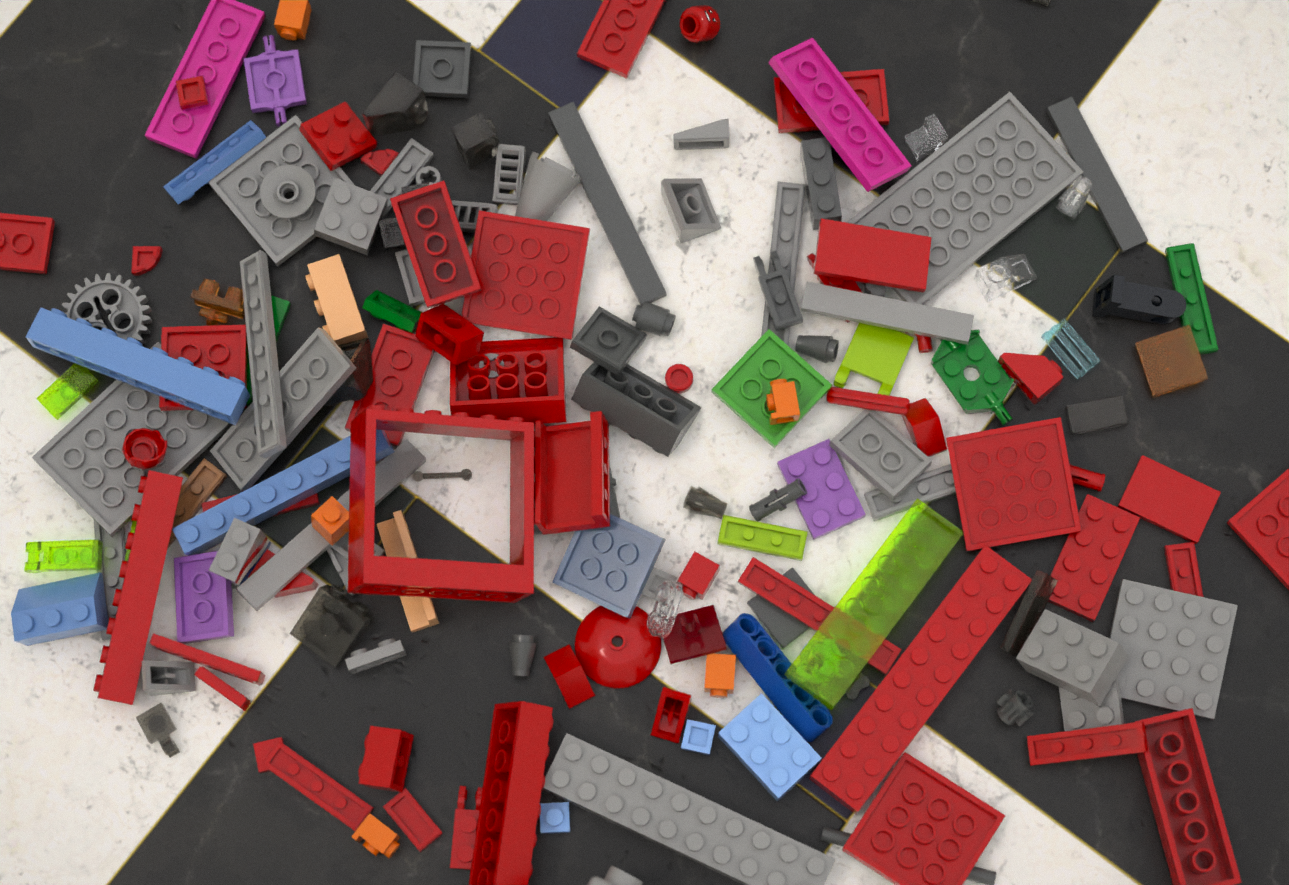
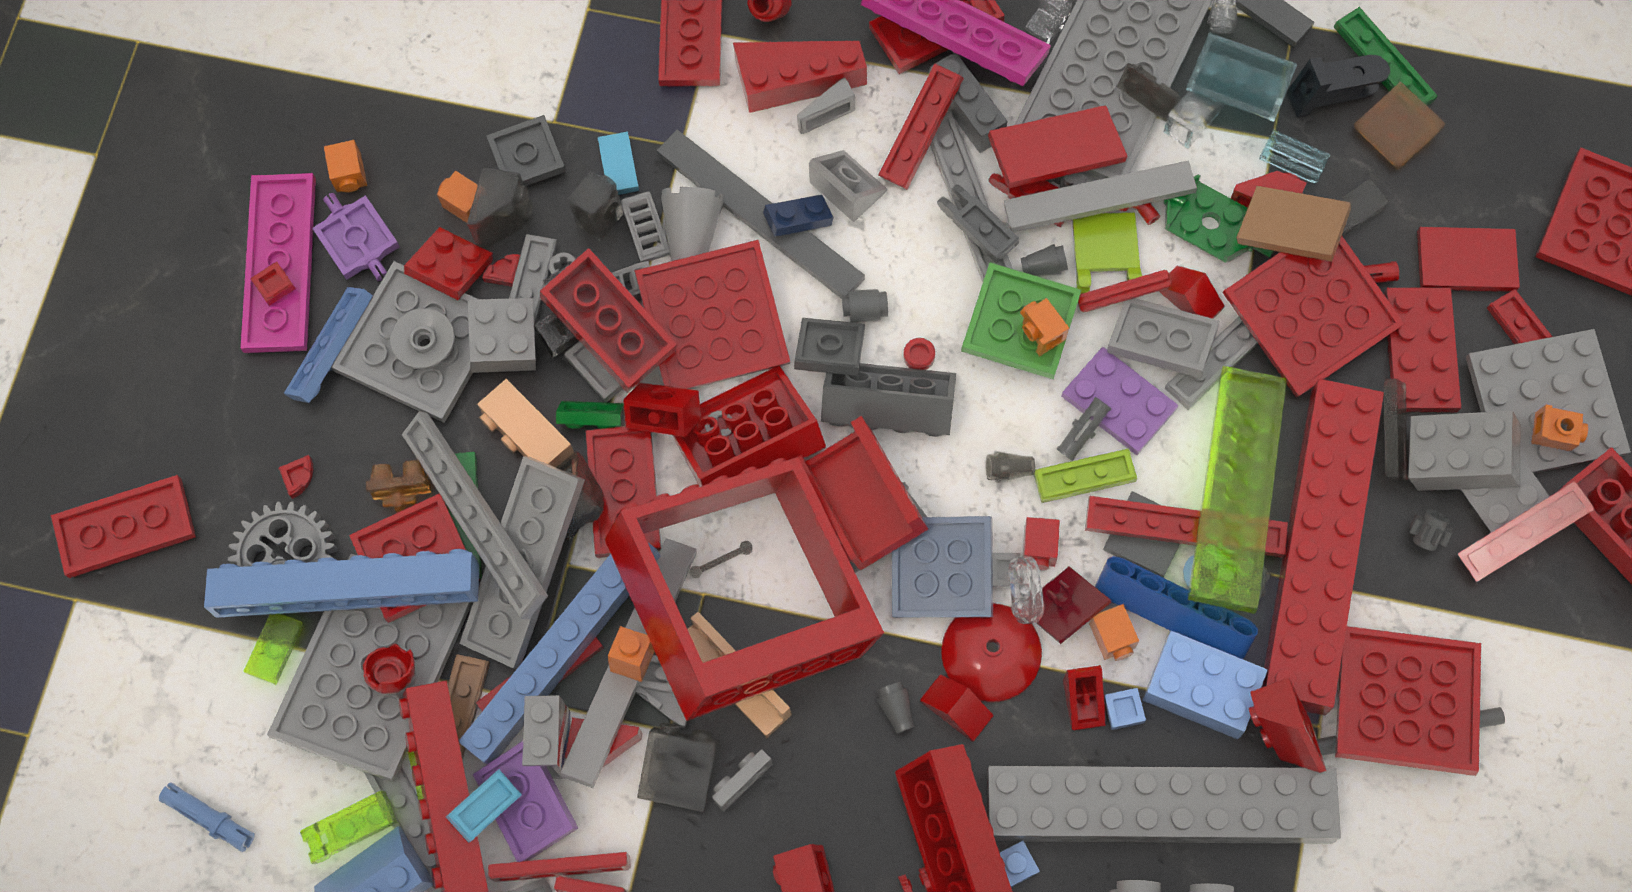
camera: 25 degrees left, 5 degrees down
none -> orange brick [437,171,490,226]
none -> medium azure tile [446,769,522,843]
none -> medium azure tile [598,132,639,197]
none -> red wedge [733,41,867,113]
none -> dark blue plate [763,194,834,237]
none -> red tile [878,63,964,190]
none -> clear smoke hinge [1116,63,1183,122]
none -> clear light blue slope [1186,32,1297,122]
none -> medium nougat tile [1237,186,1351,262]
none -> red slope [1249,678,1327,773]
none -> orange brick [1531,404,1588,451]

